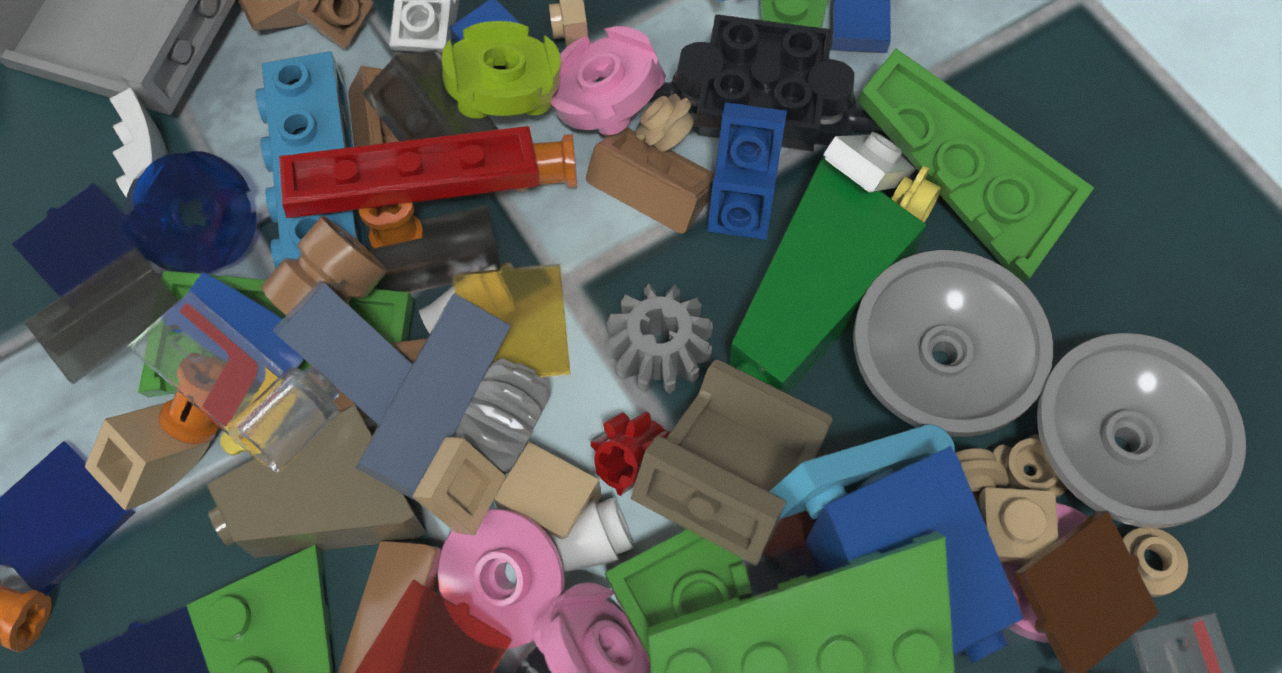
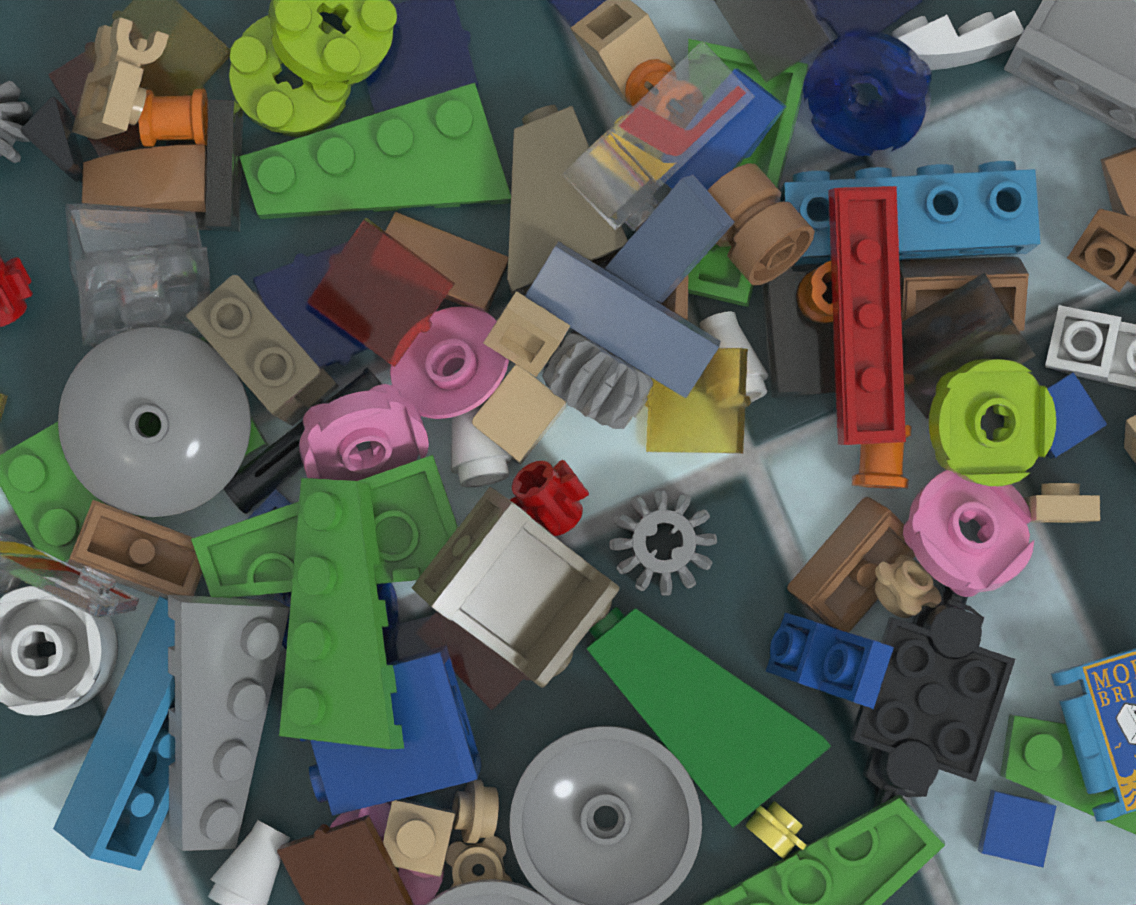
camera: 95 degrees right, 20 degrees up
medium azure plate [769,424,955,519] -> none
white plate [823,132,919,192] -> none

